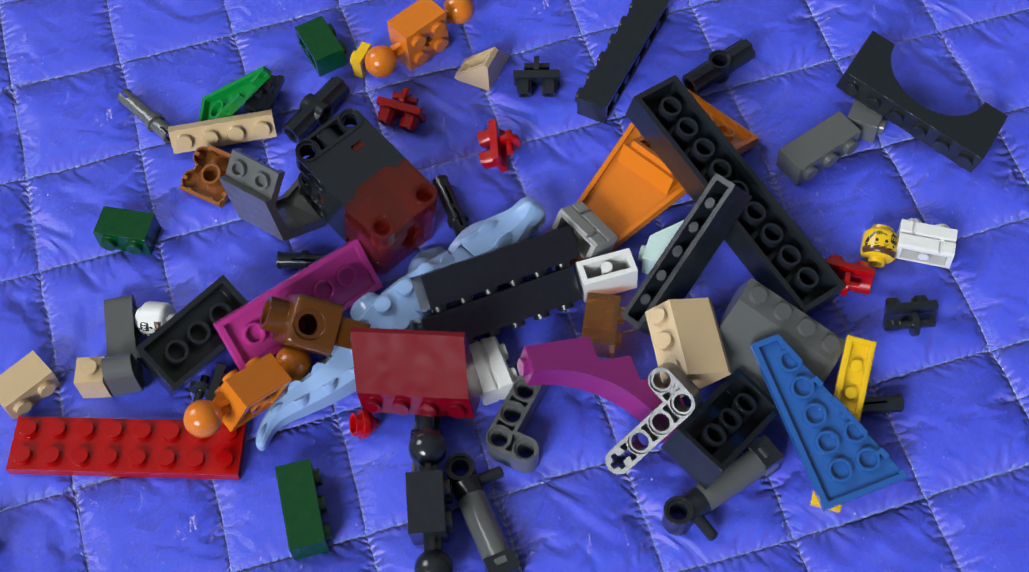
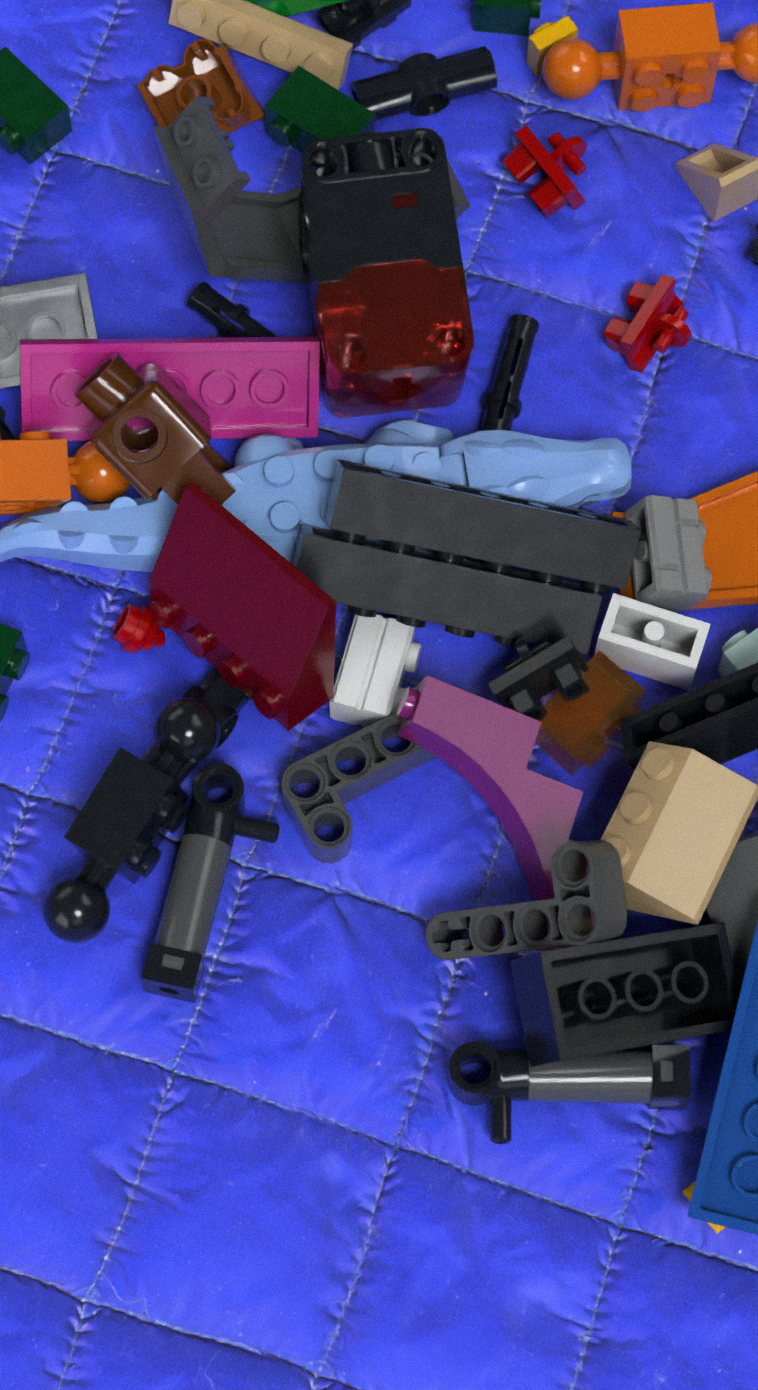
camera: 30 degrees right, 10 degrees up
none -> dark green brick [265,66,375,168]
none -> black hips [488,636,589,721]

